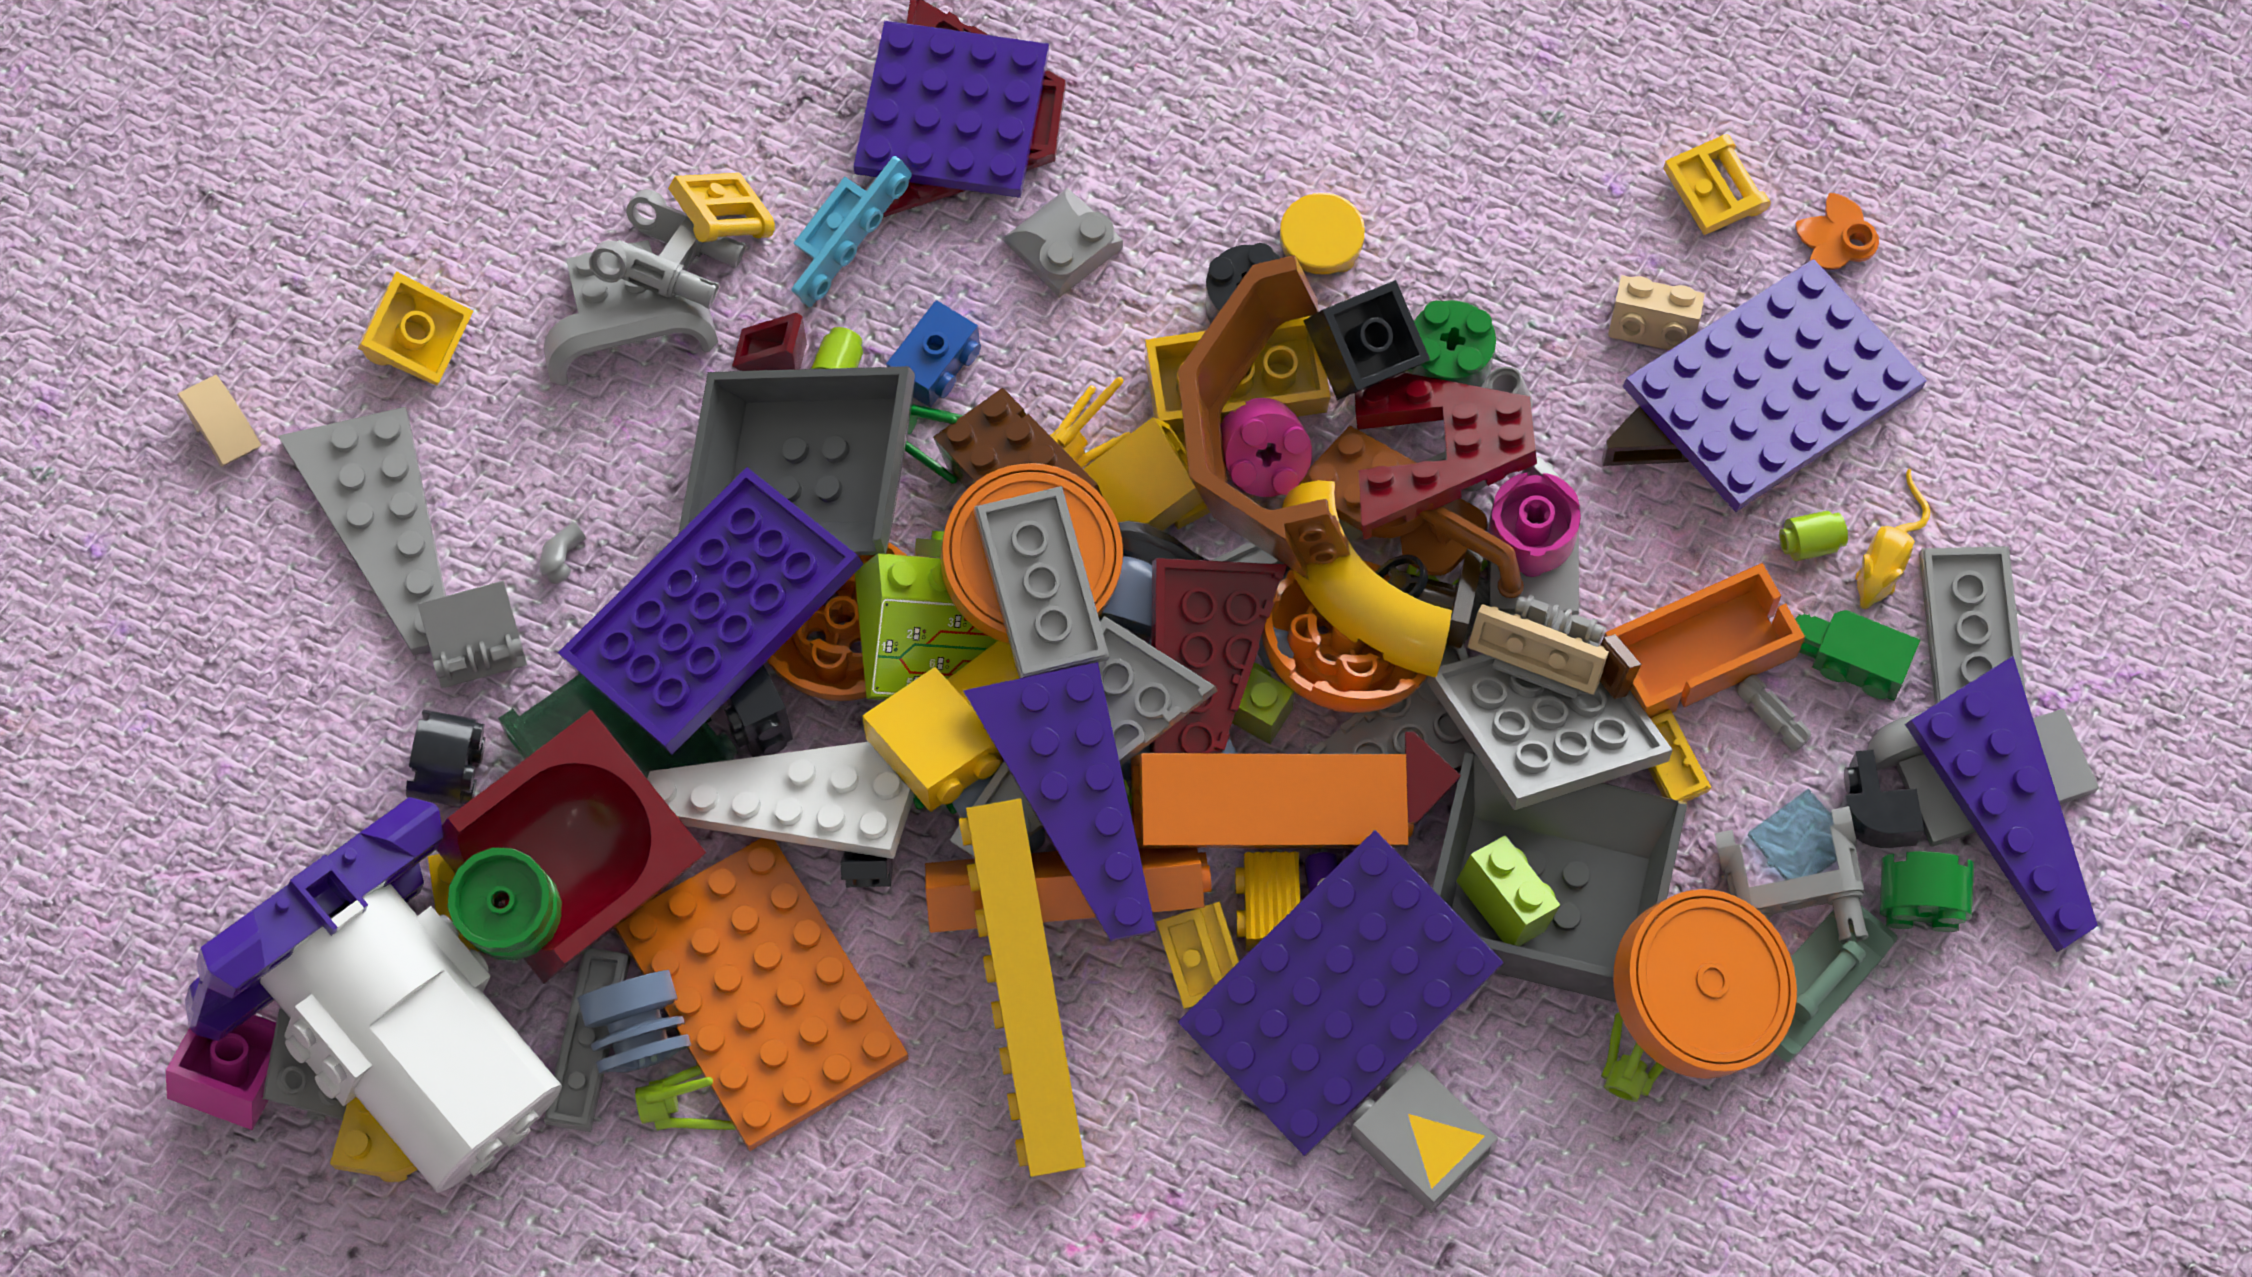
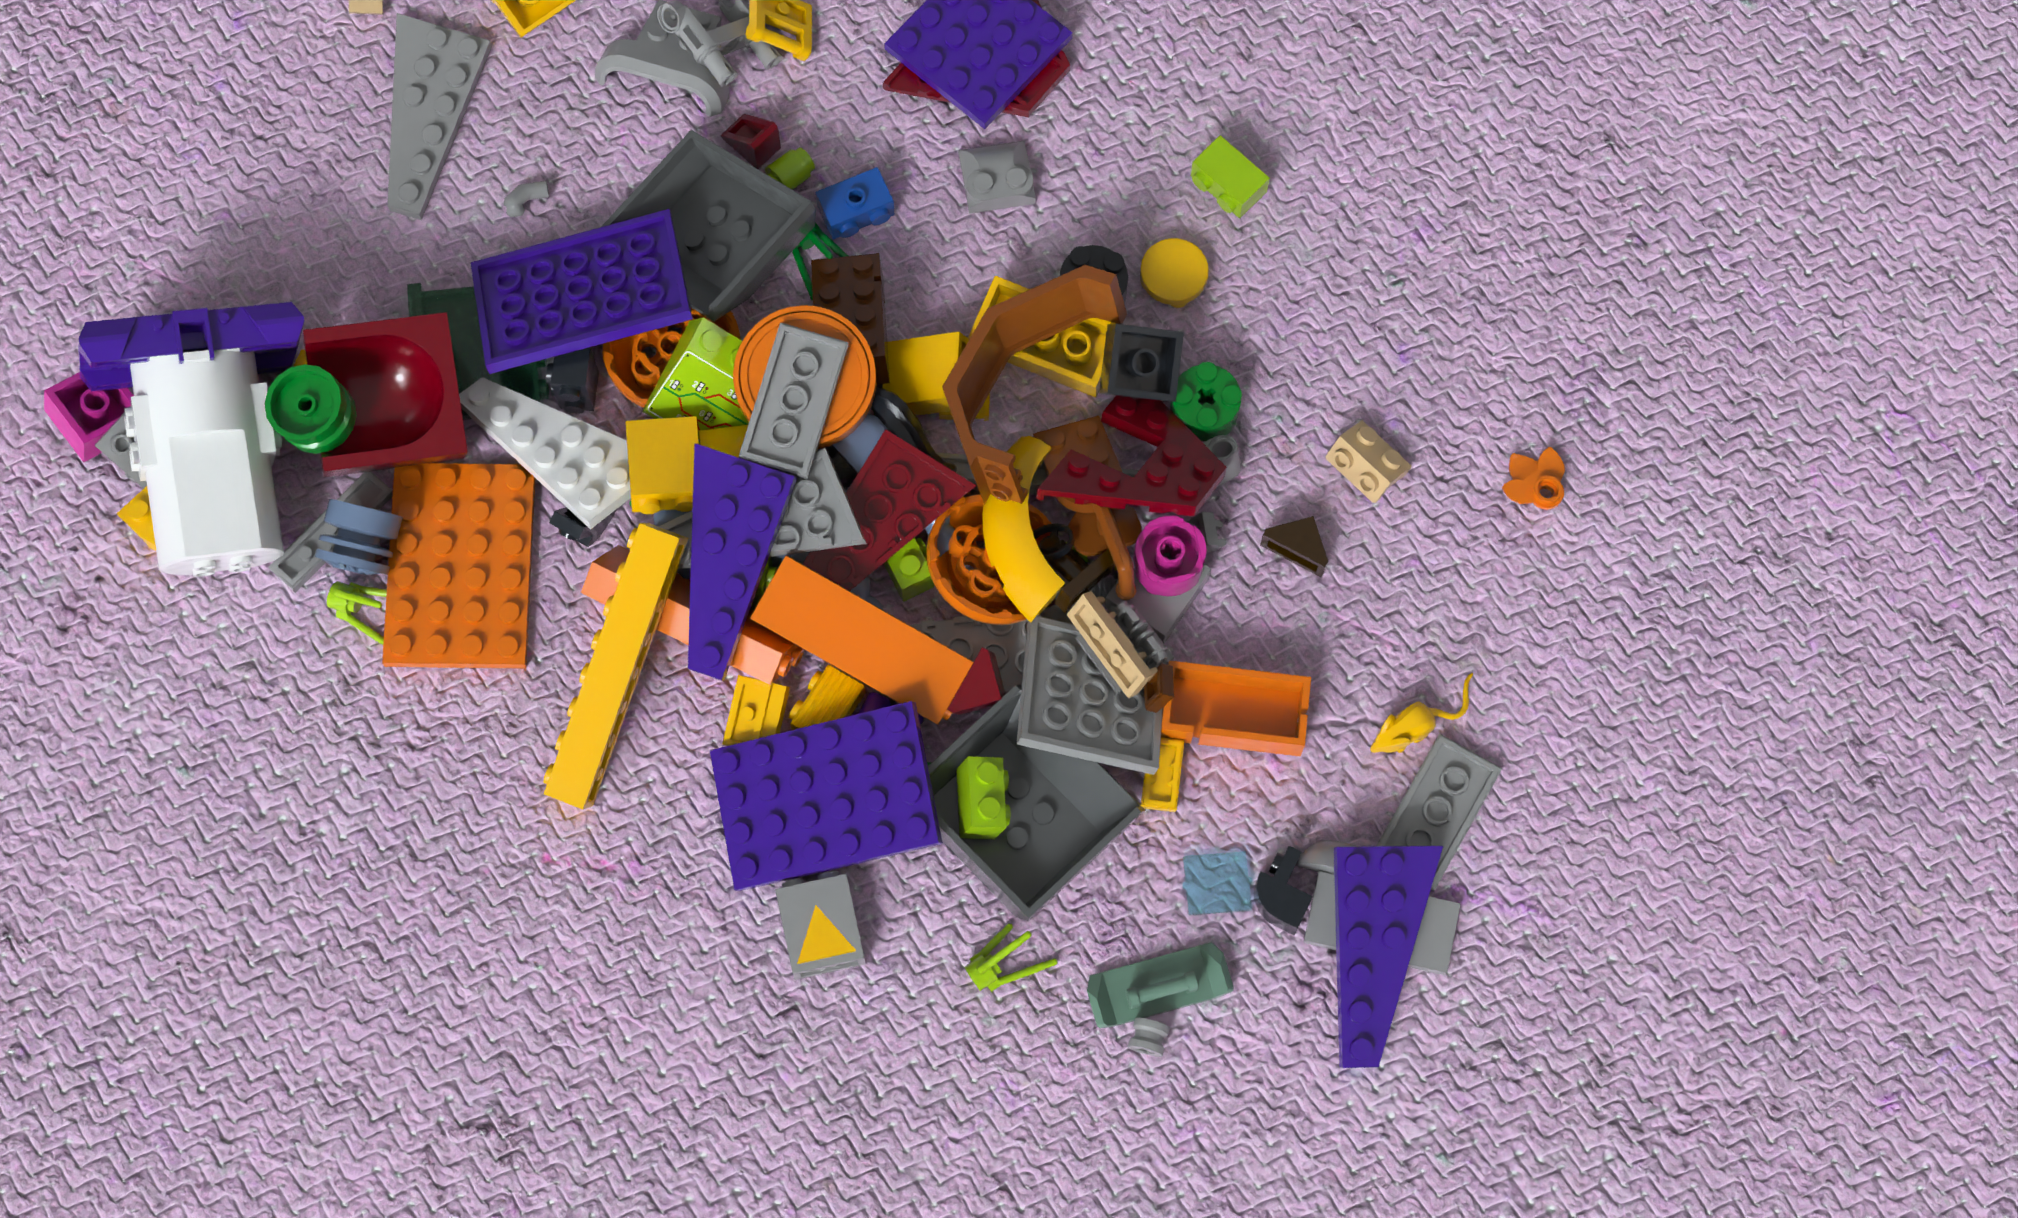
camera: 30 degrees right, 5 degrees up
black brick [406,710,486,807] -> none
light grey hinge [417,580,527,689] -> none
medium azure bracket [792,156,912,308] -> none
yellow plant [1050,377,1131,468] -> none
dark pink brick [1221,398,1312,497] -> none
orange brick [1613,889,1797,1079] -> none
plate [1622,259,1927,512] -> none
yellow plate [1663,134,1771,236] -> none
light grey connector [1714,806,1869,944] -> none
light grey axle [1737,675,1811,751] -> none
lime brick [1779,510,1848,561] -> none
green hinge [1795,610,1920,701] -> none
green brick [1879,851,1974,932] -> none
none -> light grey wheel [1128,1018,1170,1057]
none -> lime brick [1190,135,1270,219]

